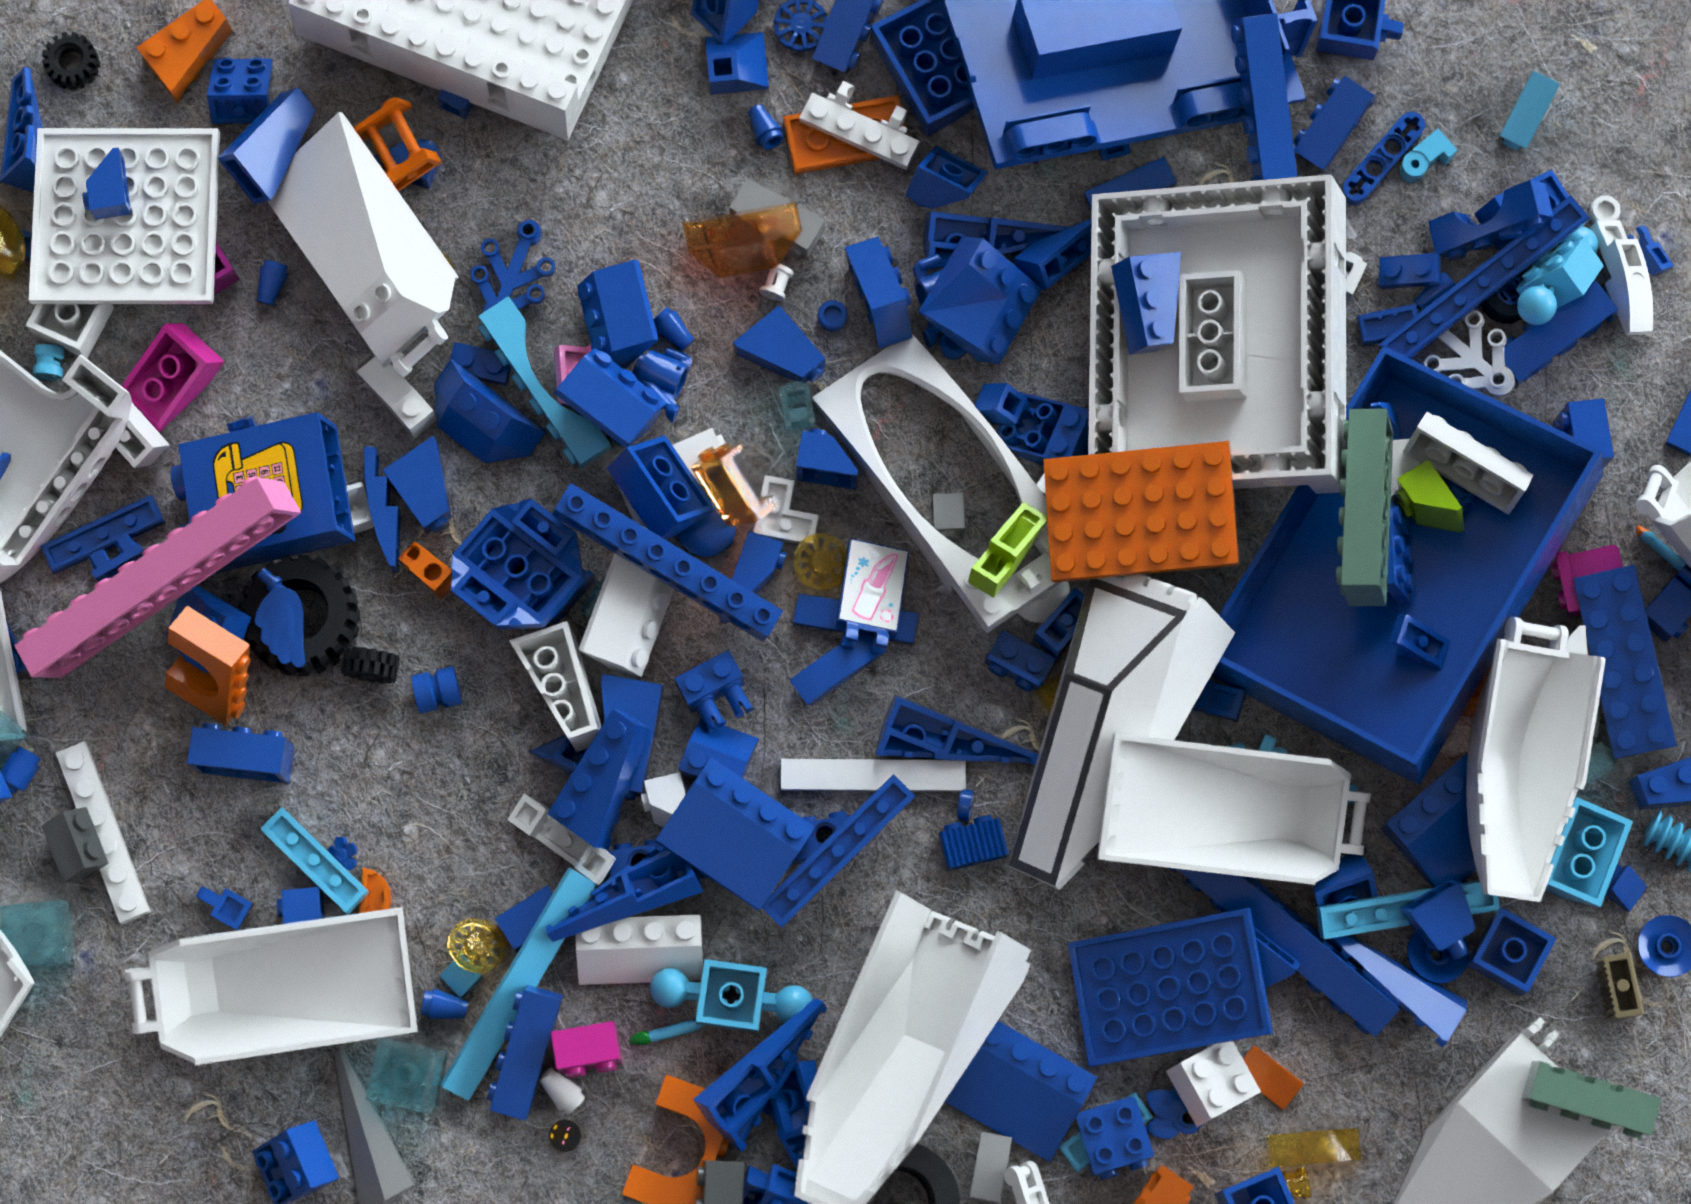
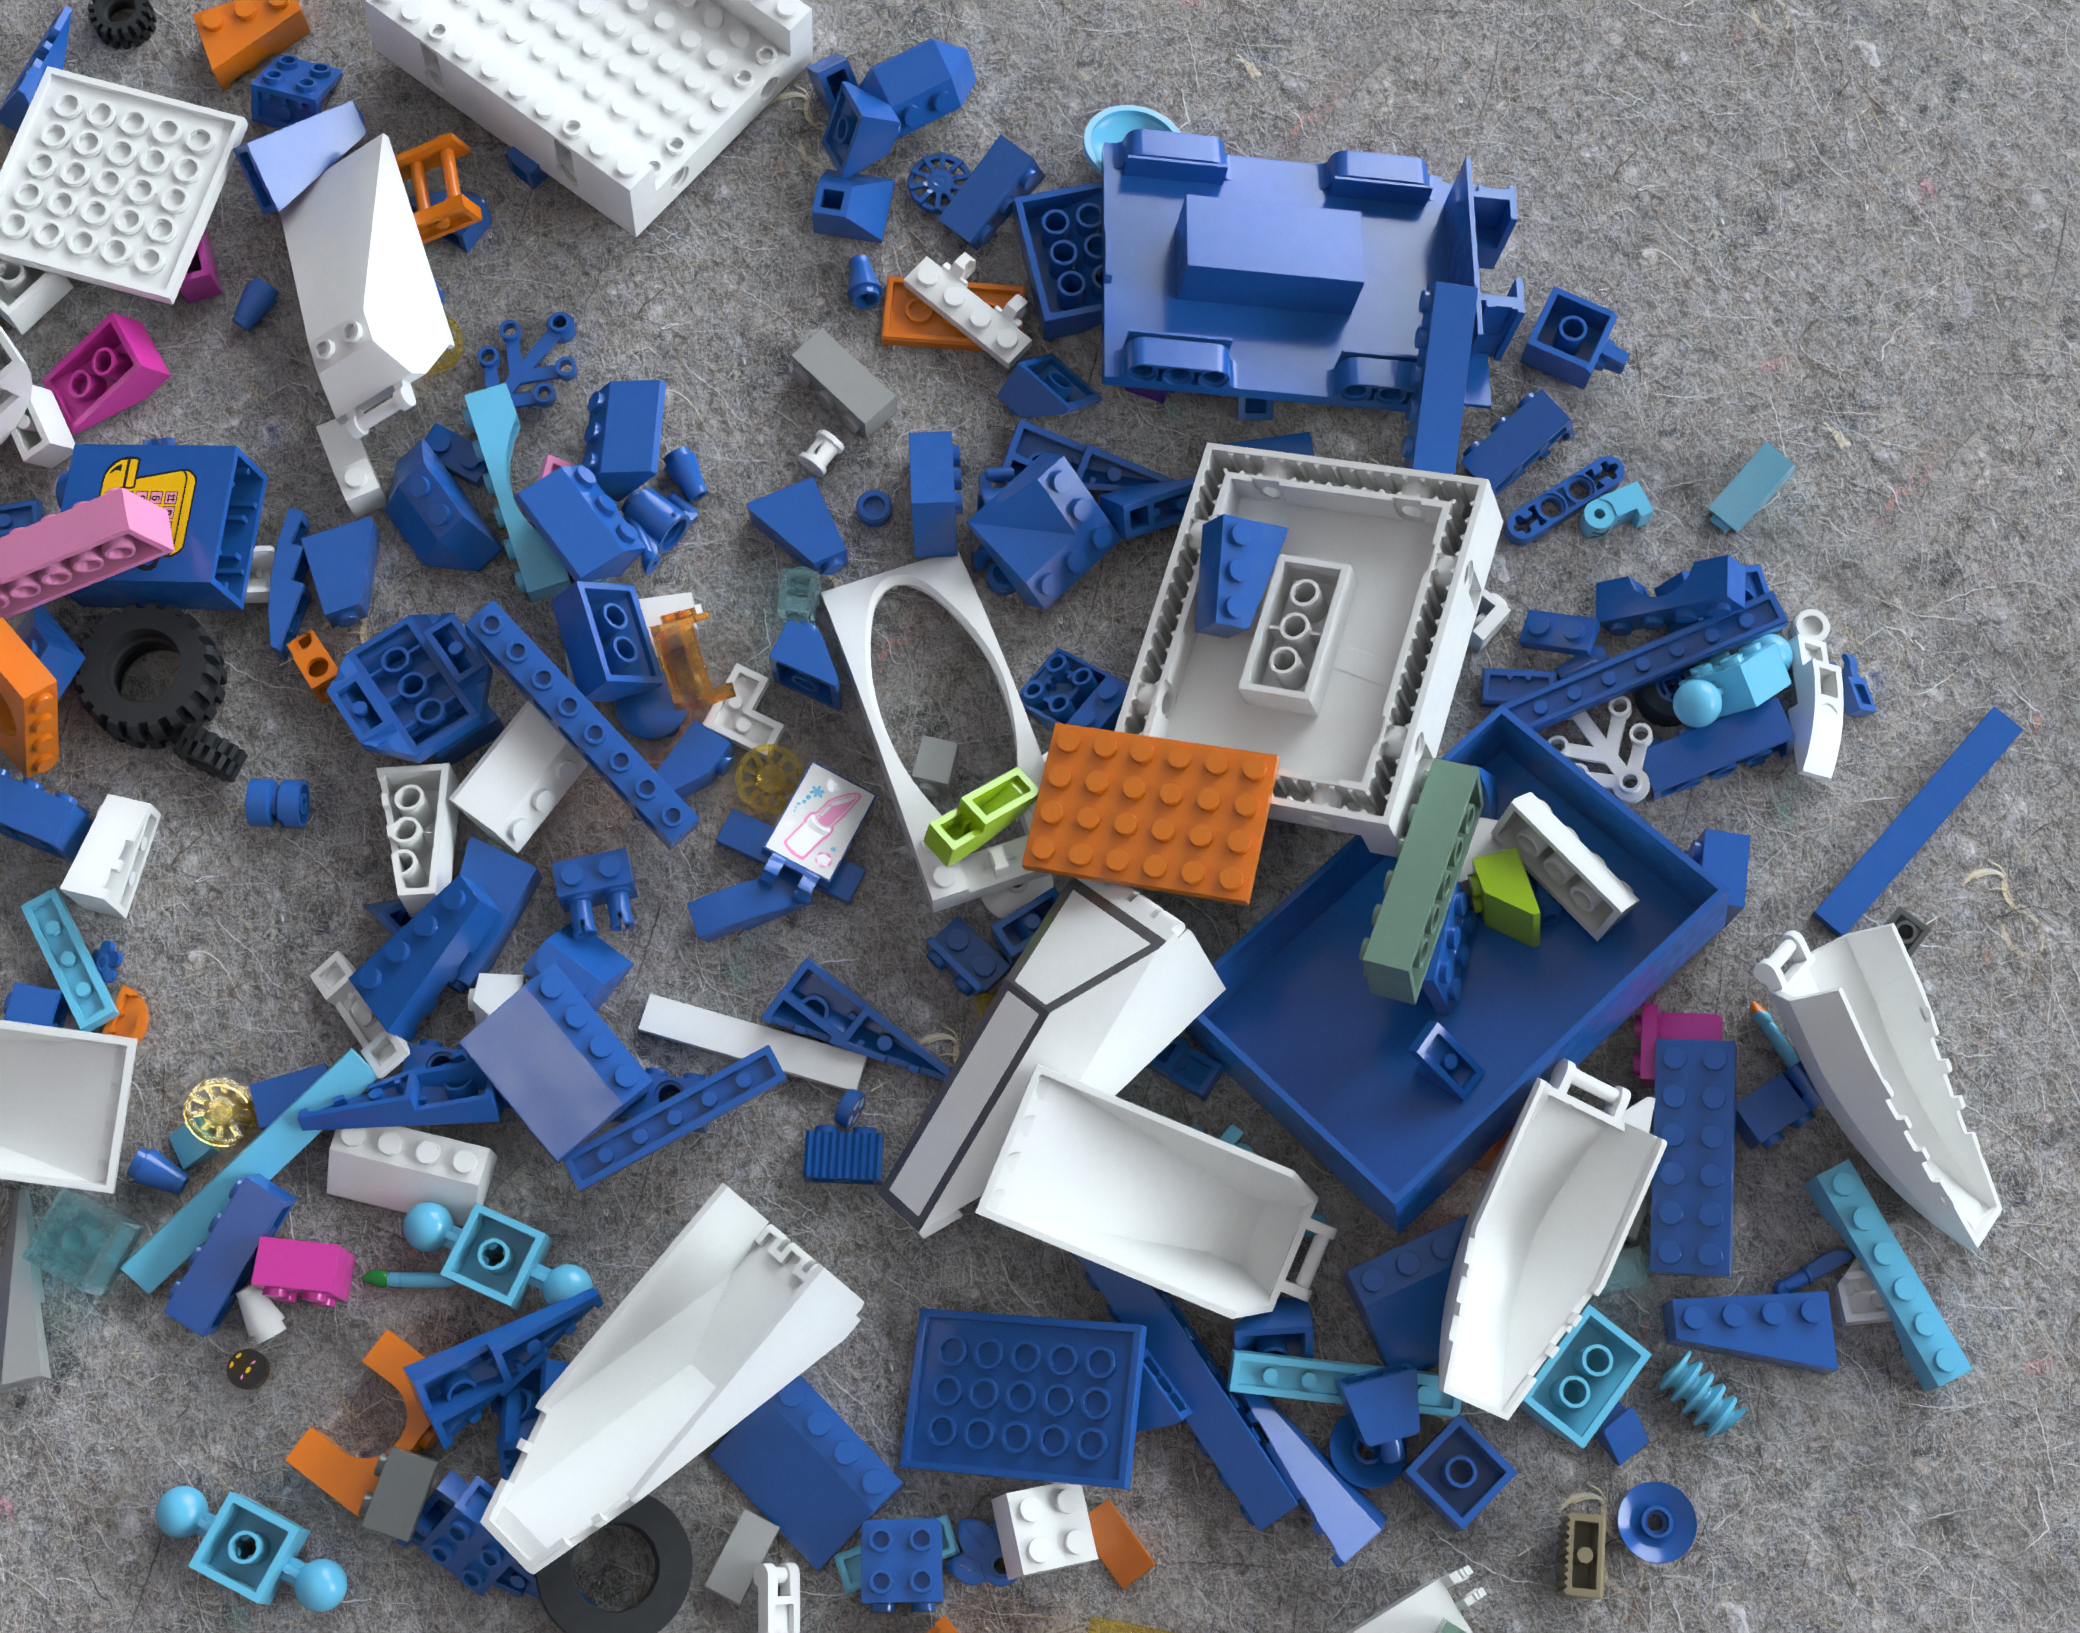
camera: 15 degrees right, 5 degrees down
blue slope [82,147,131,220] -> none
blue animal [255,567,306,668] -> none
clear orange wedge [682,202,802,278] -> none
blue brick [975,383,1027,425] -> none
none -> white wedge [60,794,161,919]

